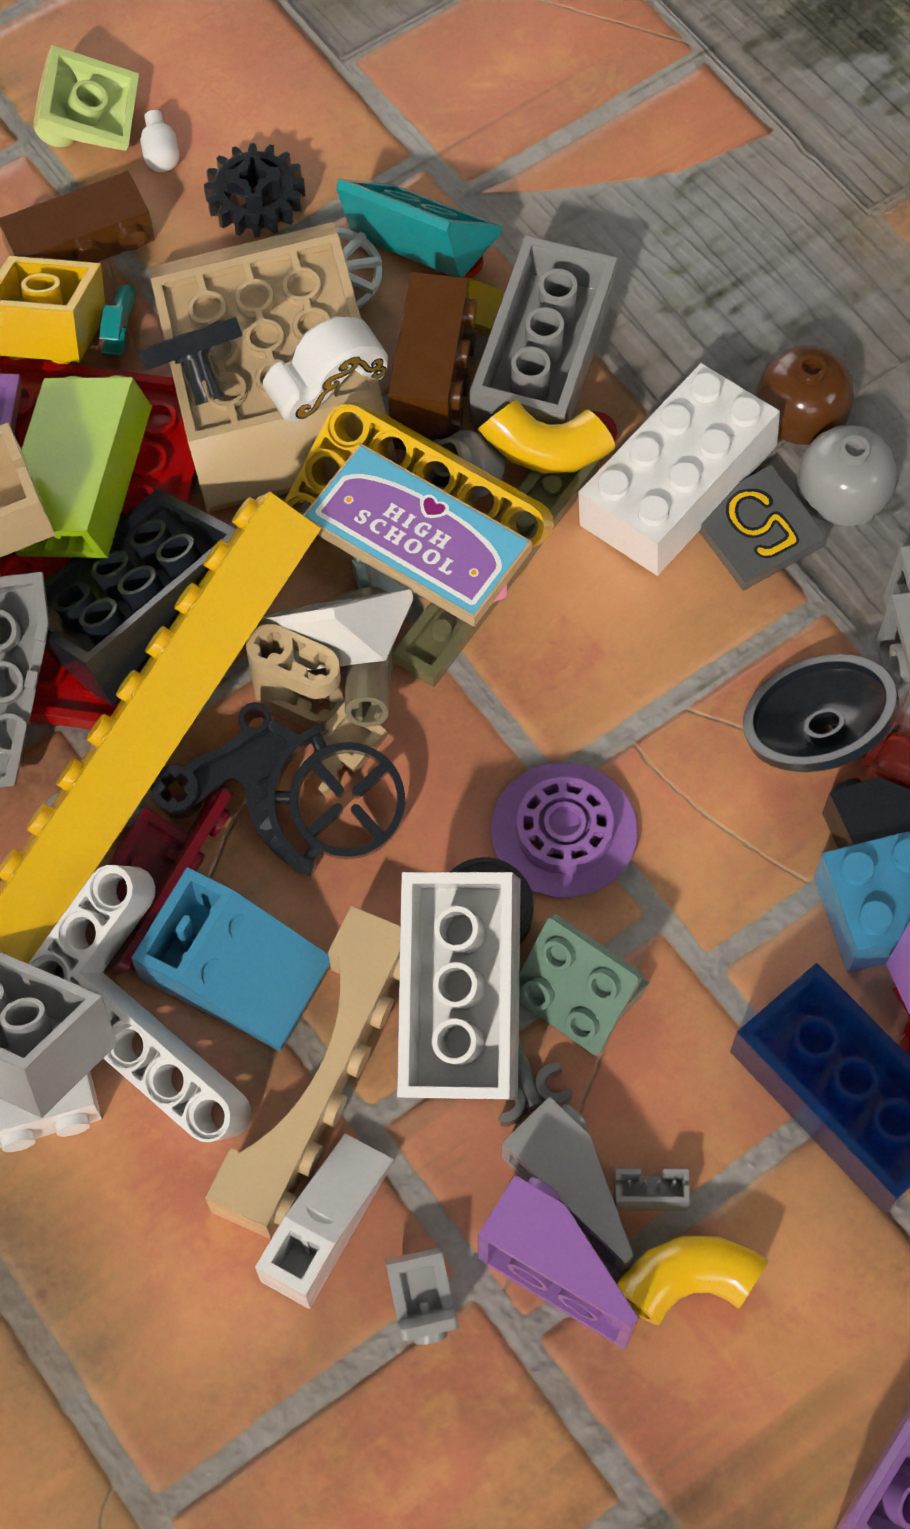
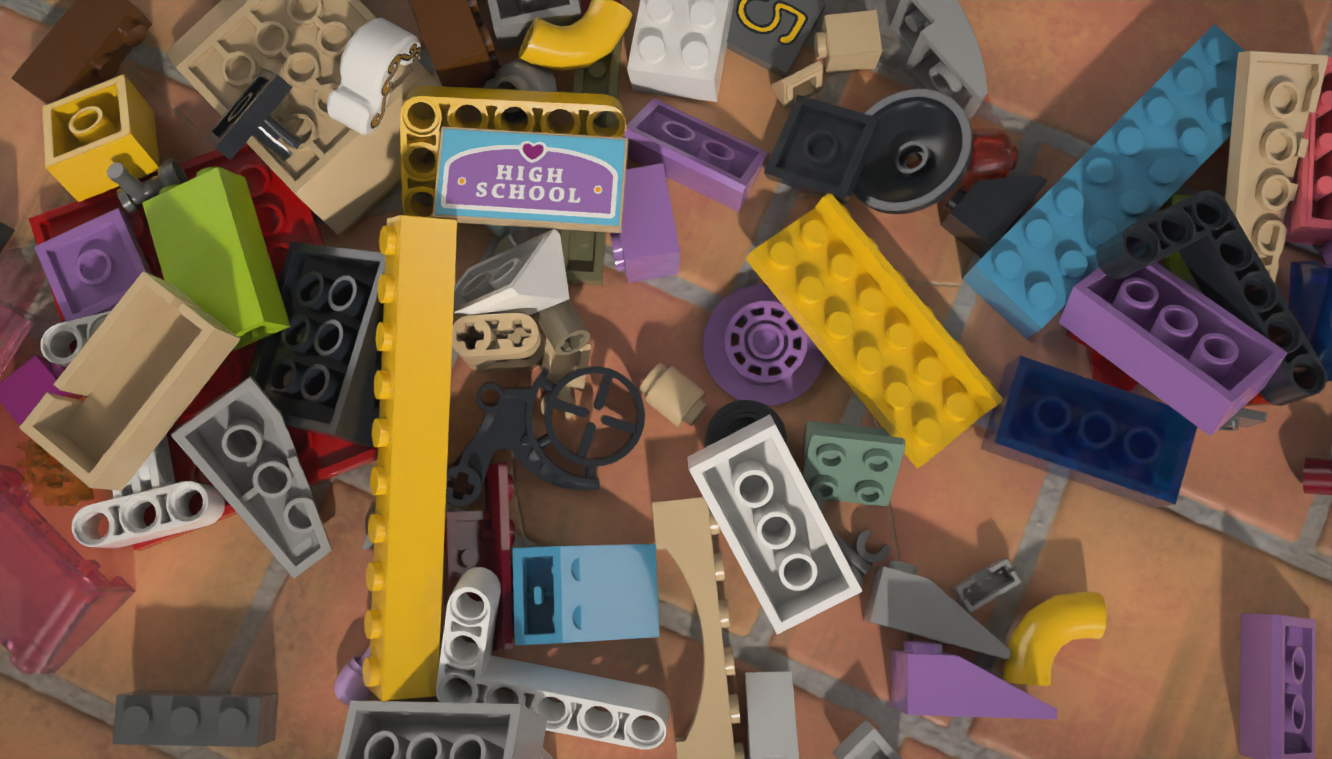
camera: 30 degrees left, 15 degrees up
teal bar [99,285,136,356] -> none
none -> dark grey piece [107,158,189,214]
none -> medium lavender brick [610,163,680,283]
none -> medium lavender slope [622,98,769,212]
none -> tan brick [639,363,708,428]
none -> yellow bracket [745,194,1003,469]
none -> black plate [764,94,881,204]
none -> tan slope [771,61,823,109]
none -> tan brick [814,10,883,74]

